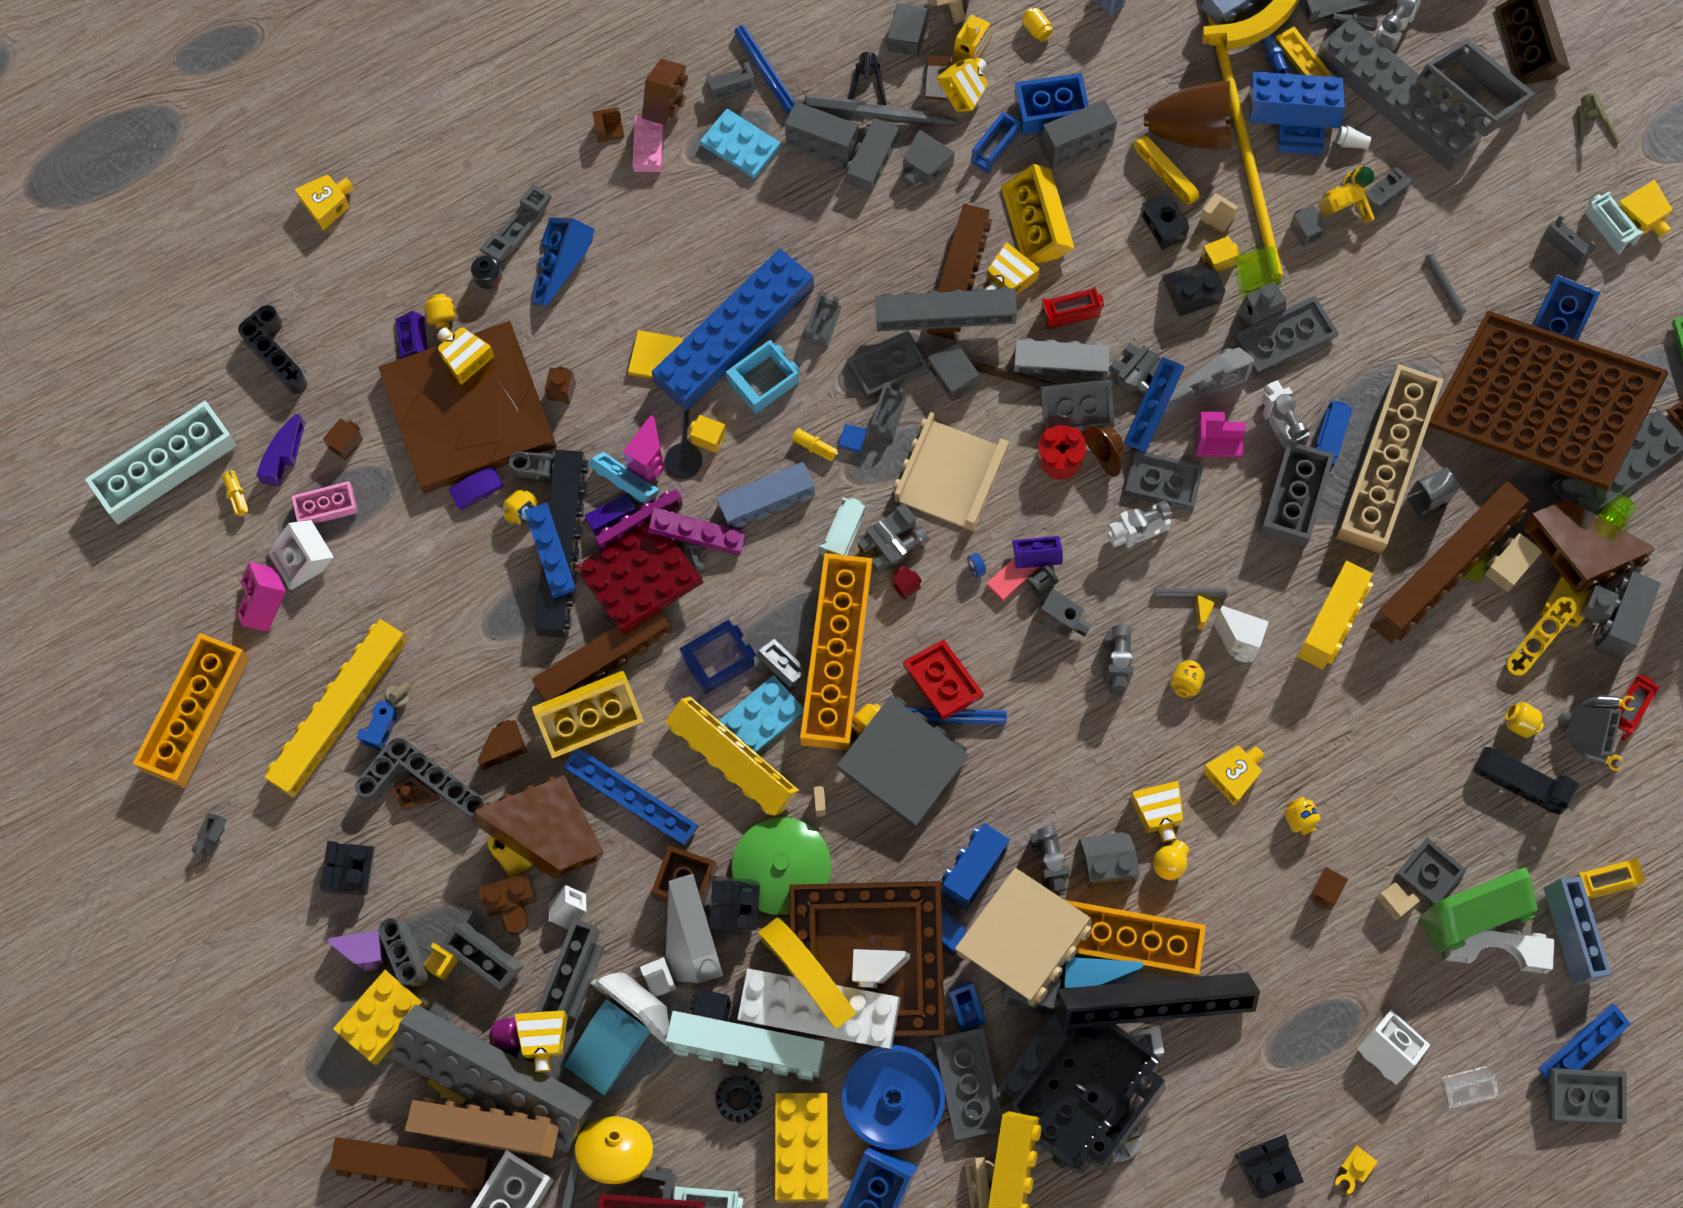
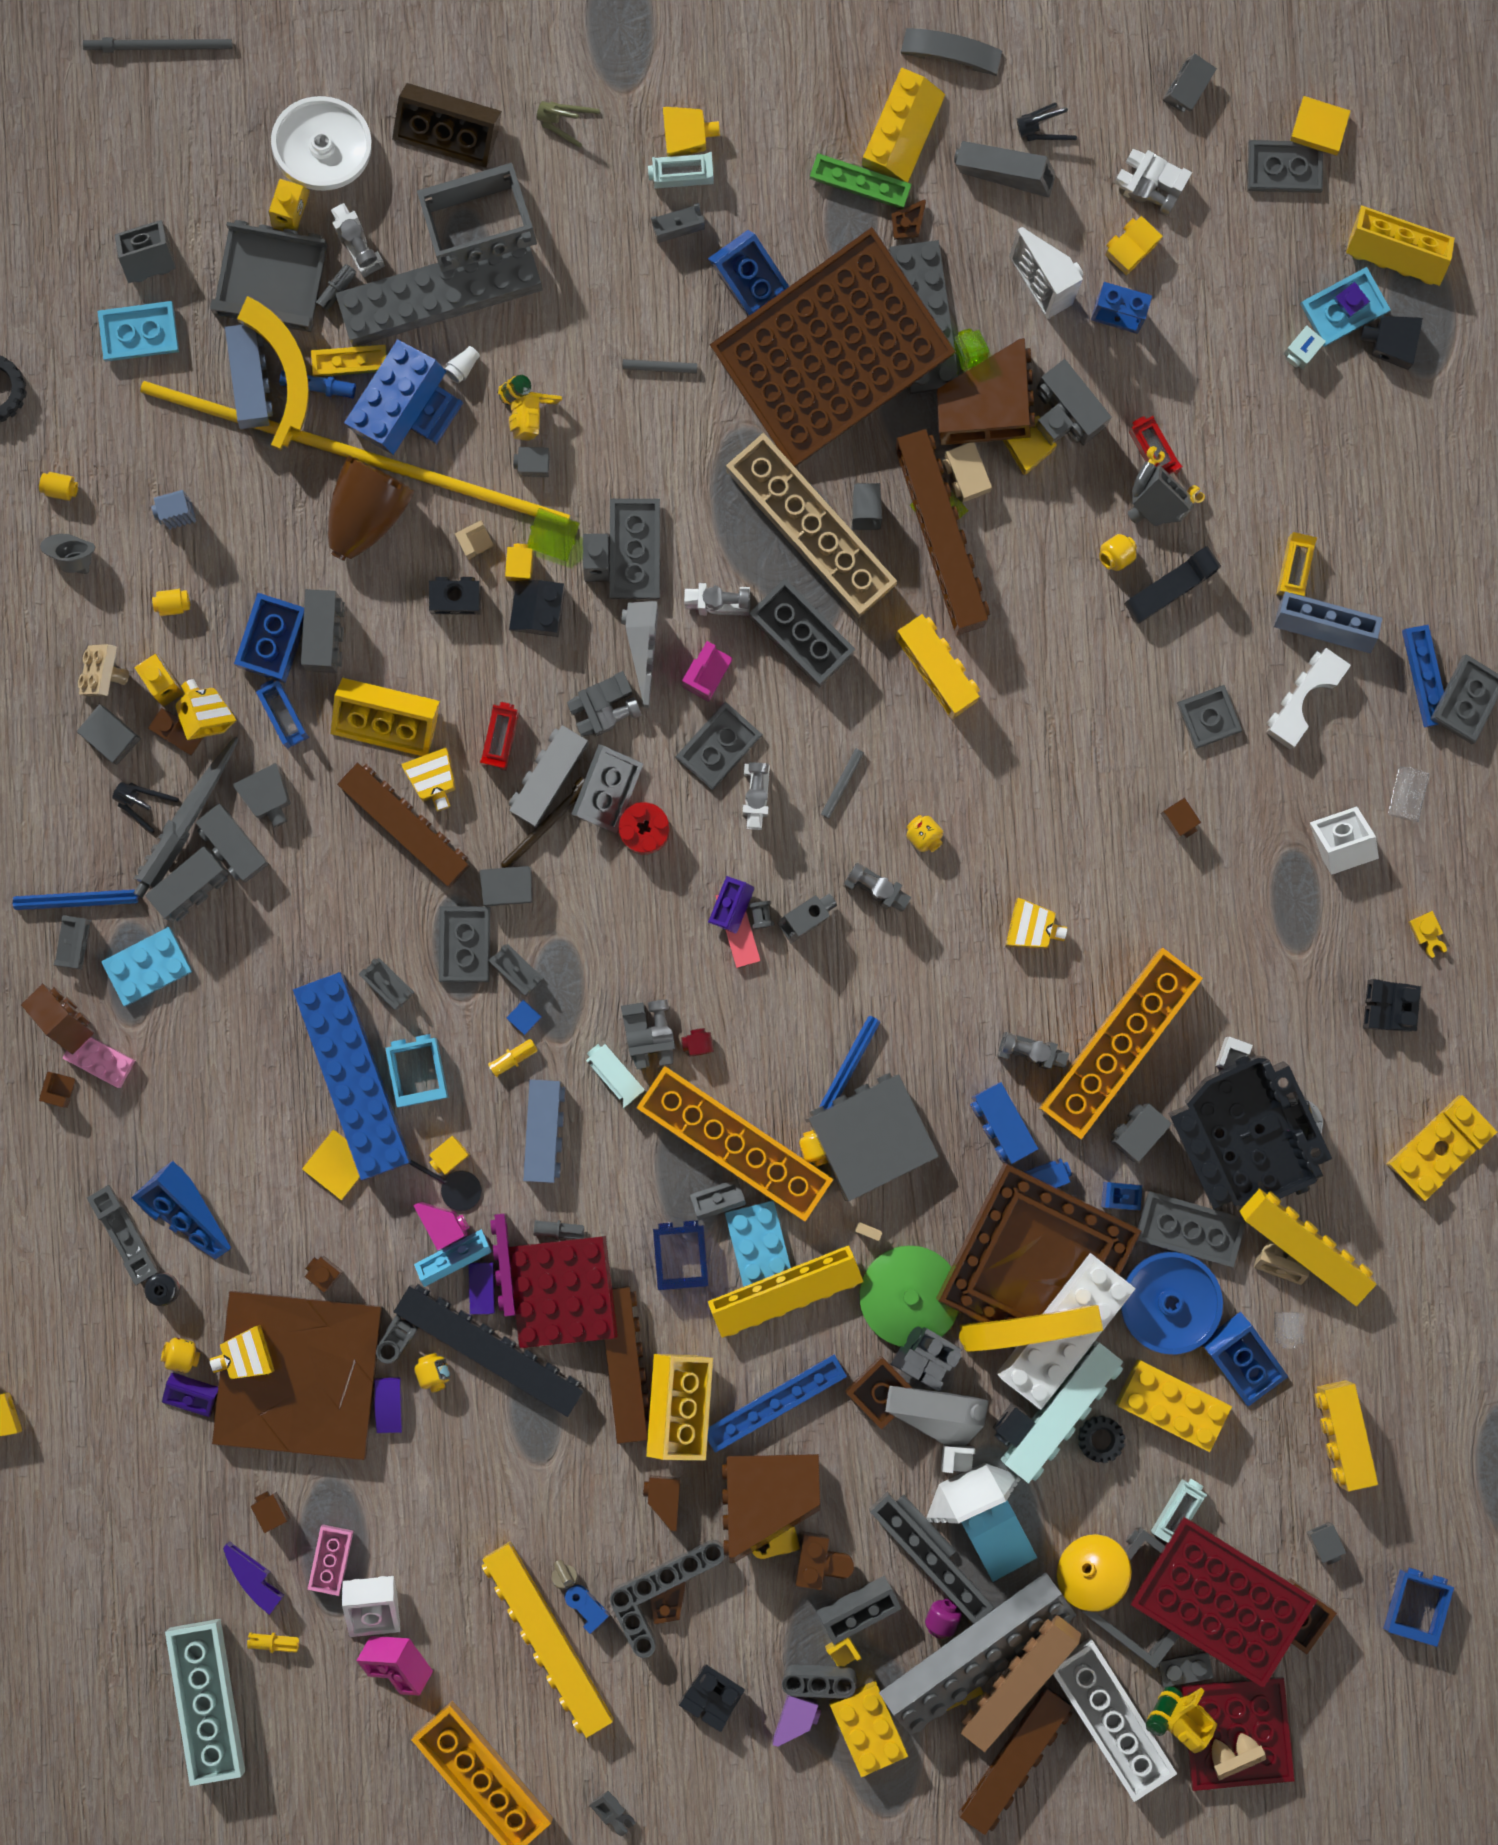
camera: 70 degrees left, 15 degrees up
black beam [238,305,308,394] -> none
yellow torso [515,1010,567,1073] -> none
blue plate [524,503,576,598] -> none
white panel [548,885,587,930] -> none
magenta plate [648,507,745,556] -> none
white slope [852,949,910,989] -> none
dark grey brick [875,287,1017,332] -> none
tan panel [892,412,1009,532] -> none
red plate [903,639,984,721] -> none
tan panel [955,868,1092,1007] -> none
blue tile [967,553,986,578] -> none
black brick [1054,972,1260,1029] -> none
dark azure slope [1061,957,1143,989] -> none
dark grey slope [1079,831,1140,887] -> none
reddish brown piece [1085,426,1124,477] -> none
blue plate [1123,357,1185,453] -> none
yellow beam [1133,135,1200,205] -> none
yellow piece [1153,840,1190,880] -> none
yellow slope [1195,595,1215,630] -> none
yellow torso [1202,746,1265,806] -> none
white slope [1214,606,1269,663] -> none
yellow head [1284,797,1321,835] -> none
blue window [1315,401,1353,466] -> none
dark grey hinge [1365,167,1412,216] -> none
tan panel [1376,883,1419,921] -> none
bright green windscreen [1420,867,1538,954] -> none
yellow beam [1506,597,1577,676] -> none

